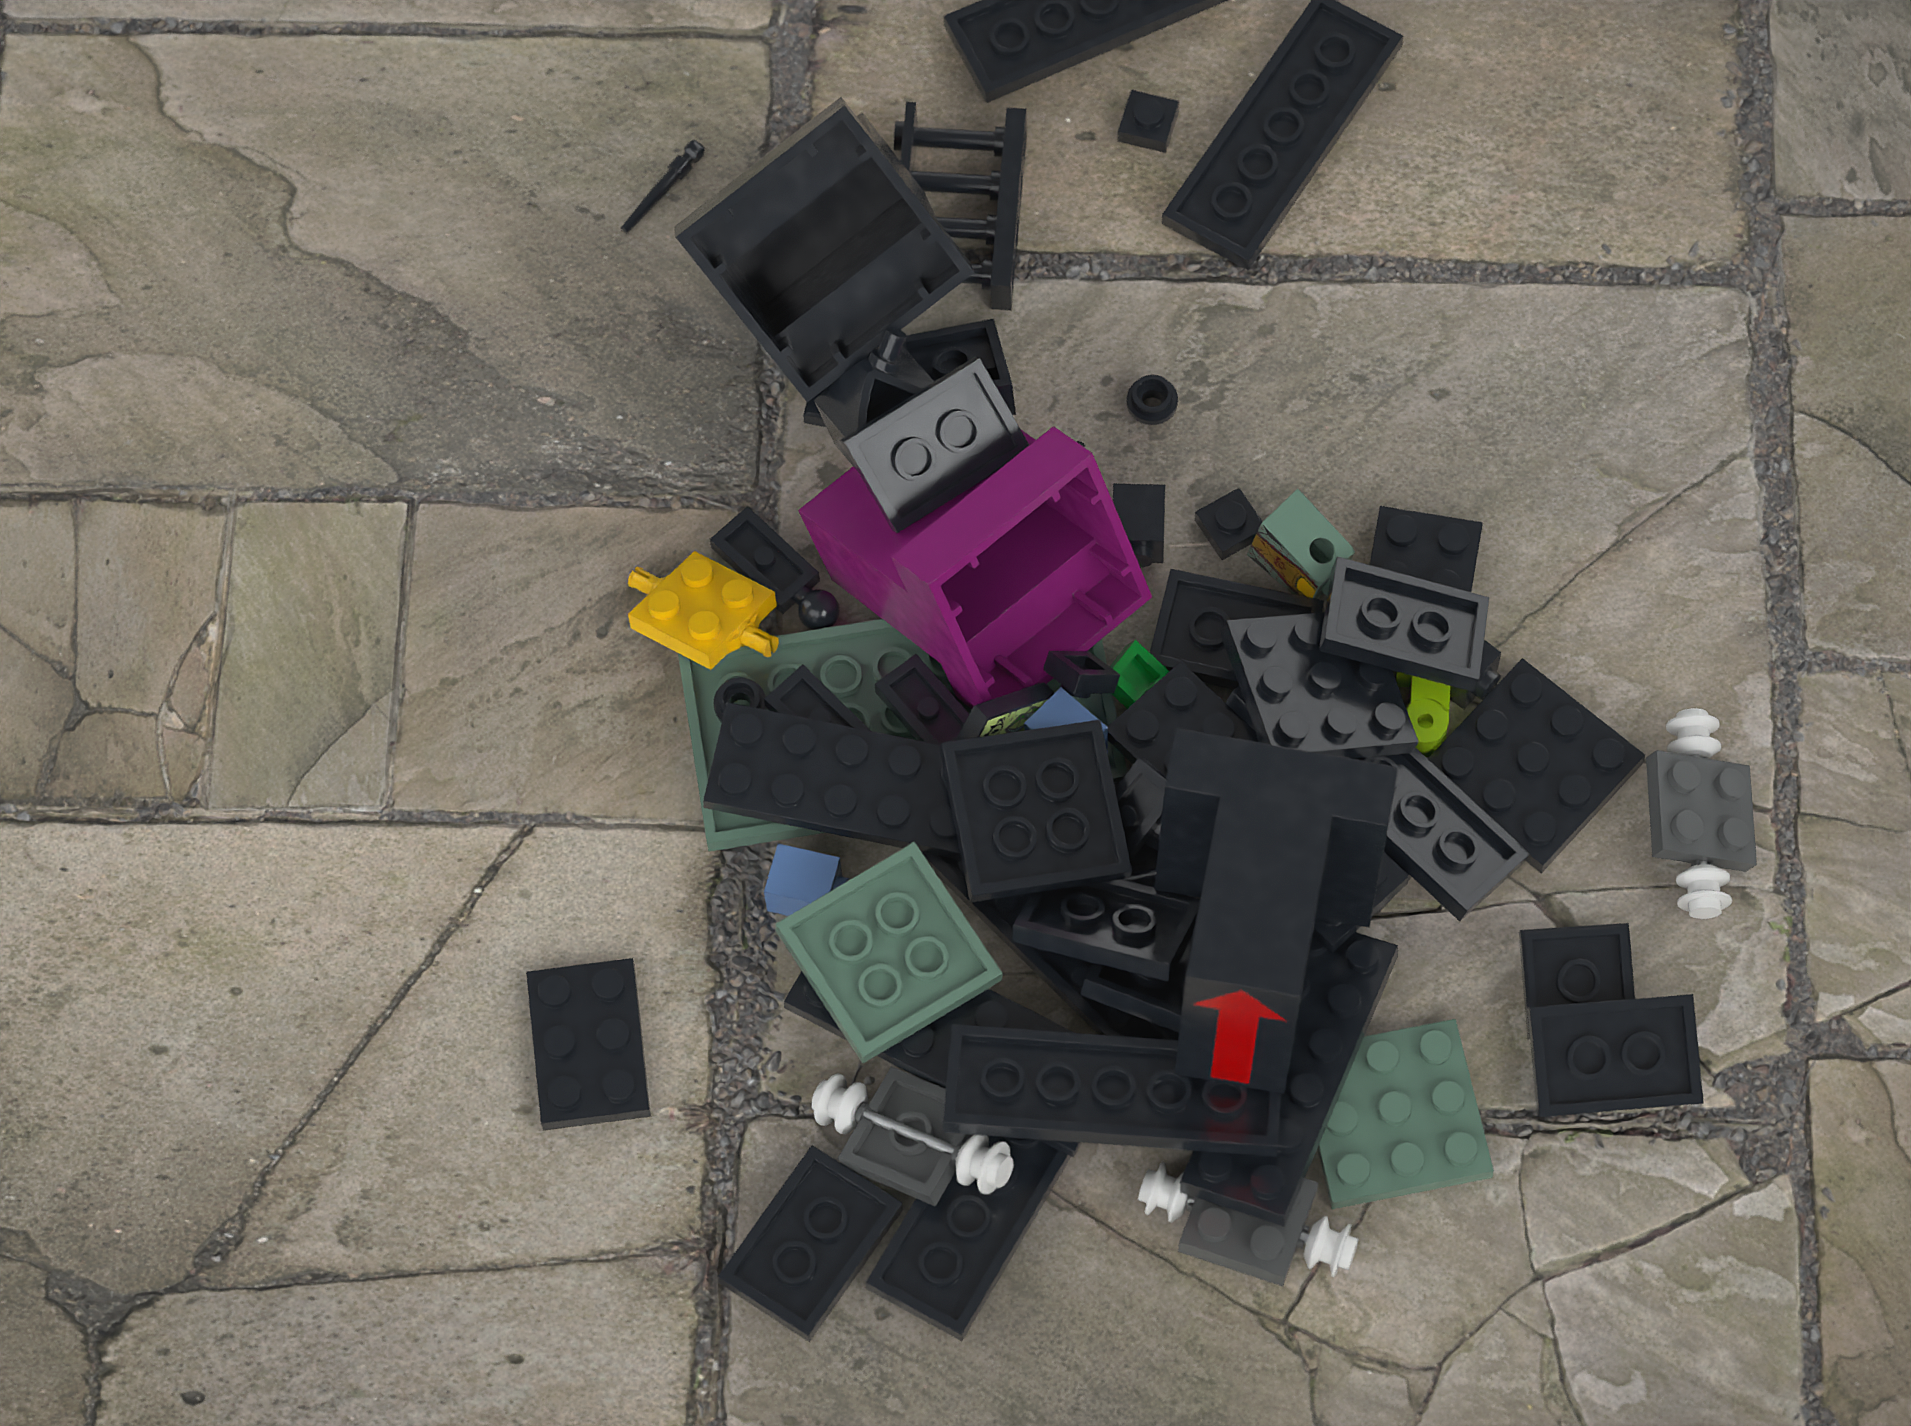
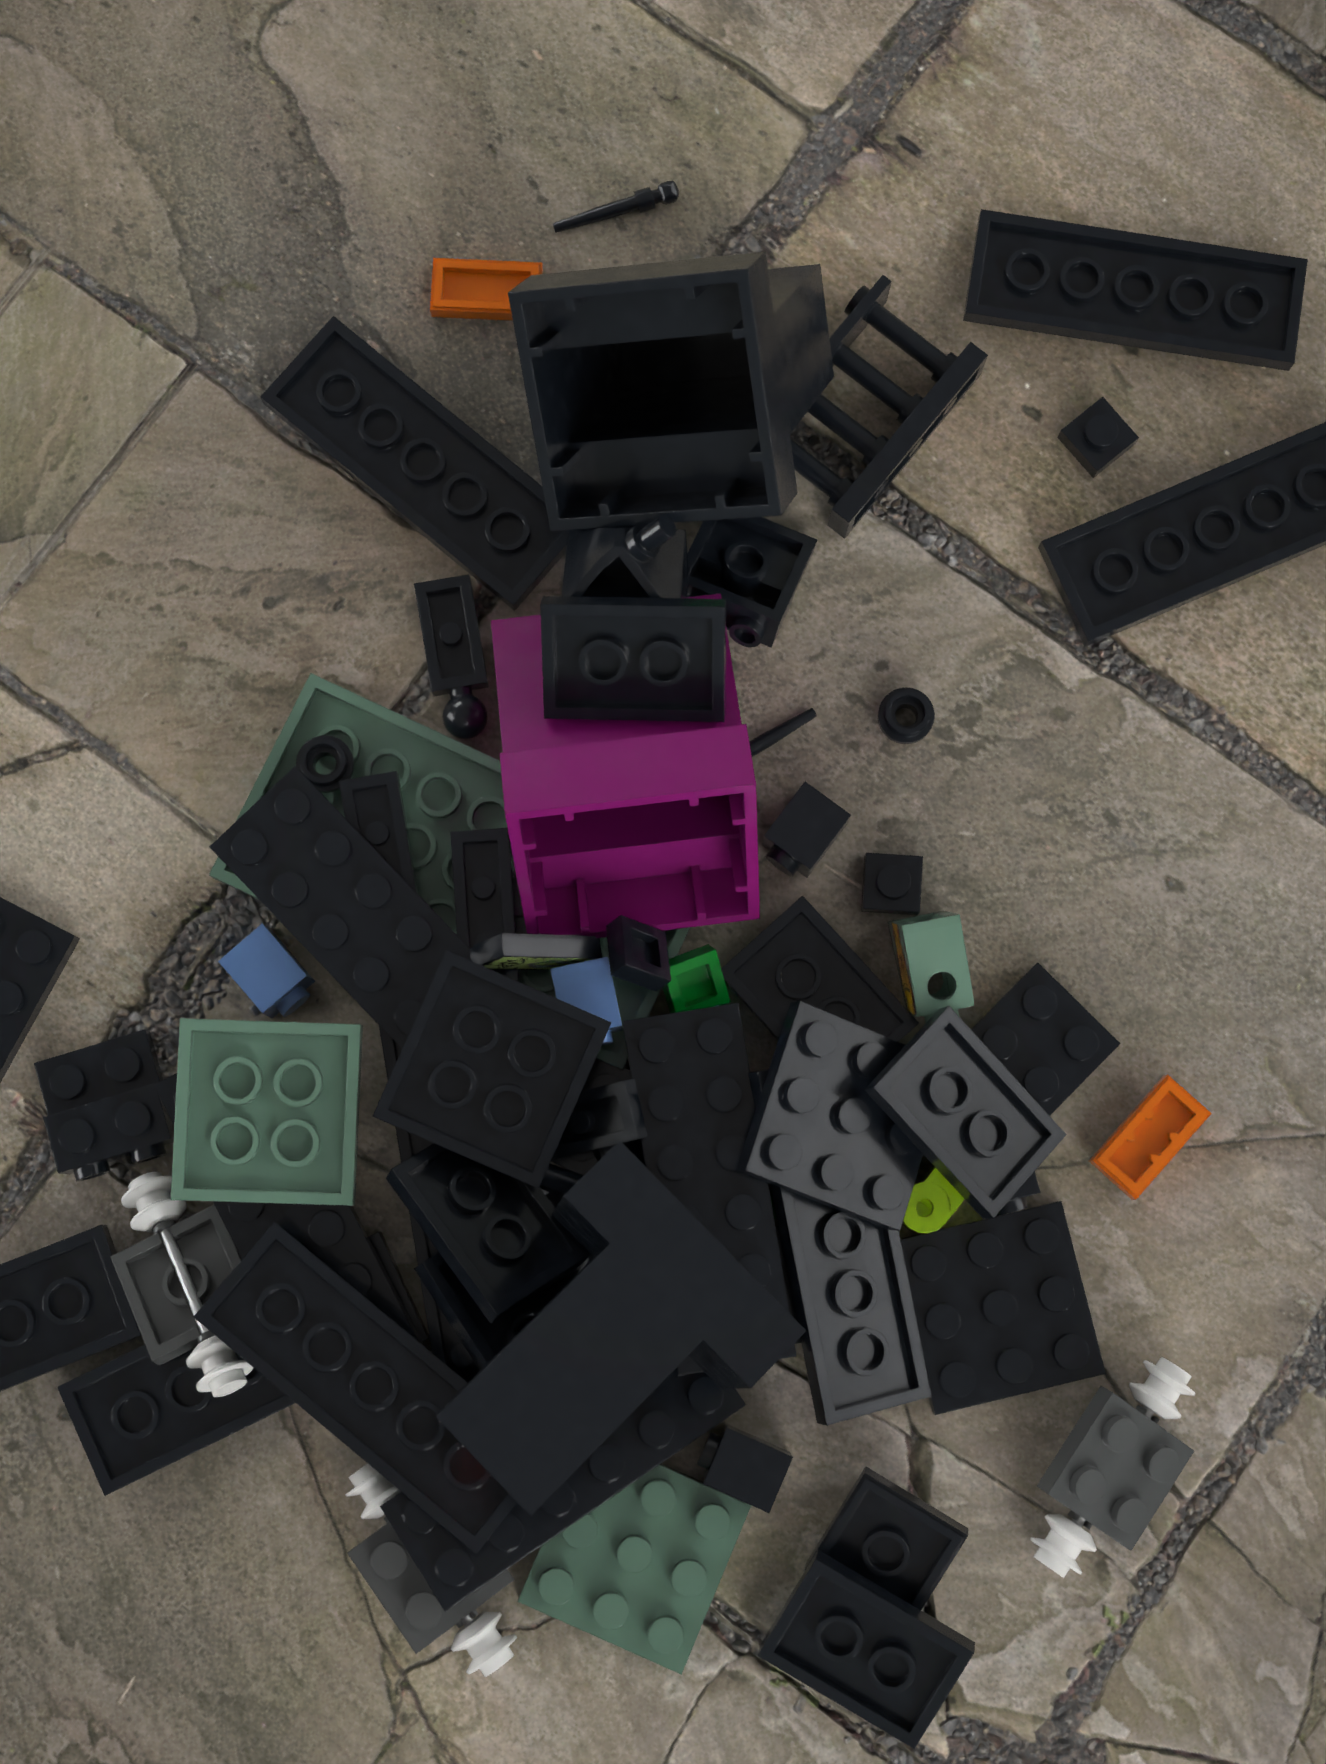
camera: 30 degrees right, 15 degrees up
yellow plate [628,551,779,670] -> none
none -> black plate [34,1029,174,1182]
none -> black plate [260,316,568,611]
none -> orange tile [430,258,543,321]
none -> black brick [697,1423,793,1513]
none -> orange plate [1089,1074,1212,1200]

